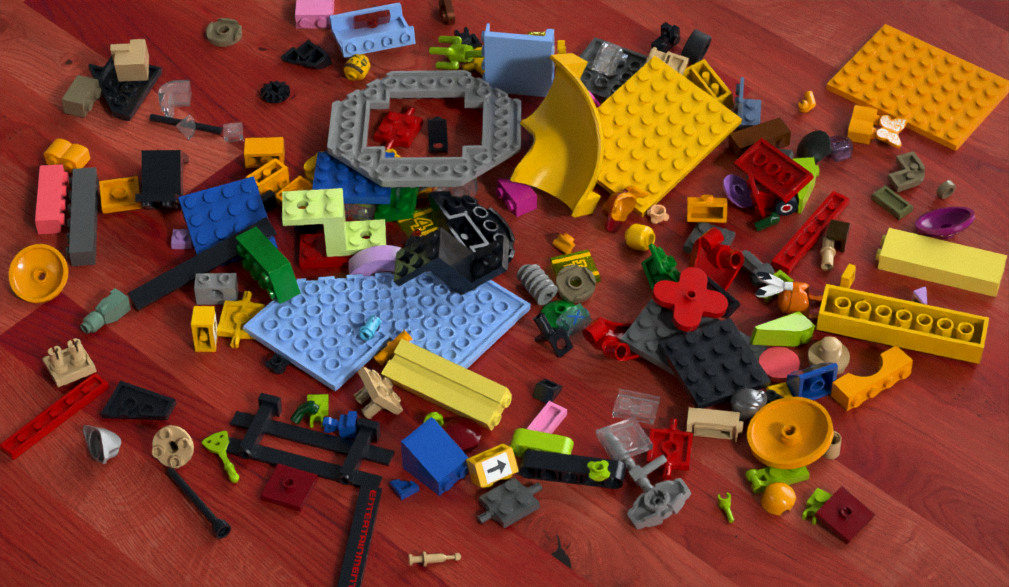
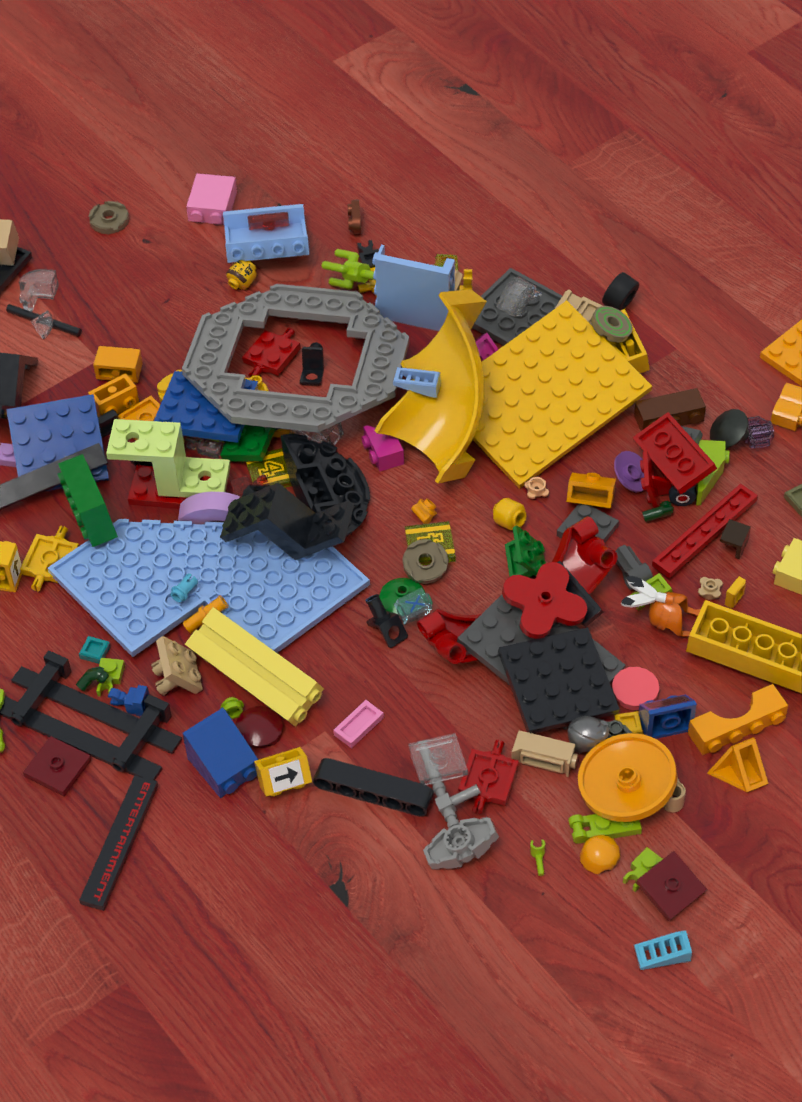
camera: 10 degrees right, 5 degrees up
light grey brick [194,273,238,305] -> none
clear plate [223,122,244,142] -> none
black gear [260,80,290,103] -> none
black plate [265,353,290,374] -> none
black slope [281,39,333,69] -> none
blue tile [389,479,419,500] -> none
tan piece [408,551,461,567] -> none
dark grey plate [476,477,542,528] -> none
lime beam [509,428,574,457] -> none
light grey piece [517,264,558,305] -> none
black slope [533,378,563,404] -> none
lime plate [587,460,610,481] -> none
light orange hair [602,185,649,232] -> none
clear plate [612,389,660,425] -> none
black hinge [651,22,680,53] -> none
sand blue bracket [734,77,761,130] -> none
lime slope [749,311,815,347] -> none
light orange arm [798,91,816,113] -> none
tan plate [808,336,850,374] -> none
tan axle [820,235,836,271] -> none
none -> teal tile [79,636,111,664]
none -> light blue slope [393,367,441,398]
none -> dark tan tile [591,306,633,343]
none -> medium azure slope [634,930,692,970]
none -> tan plate [698,577,723,600]
none -> light orange slope [707,738,769,792]

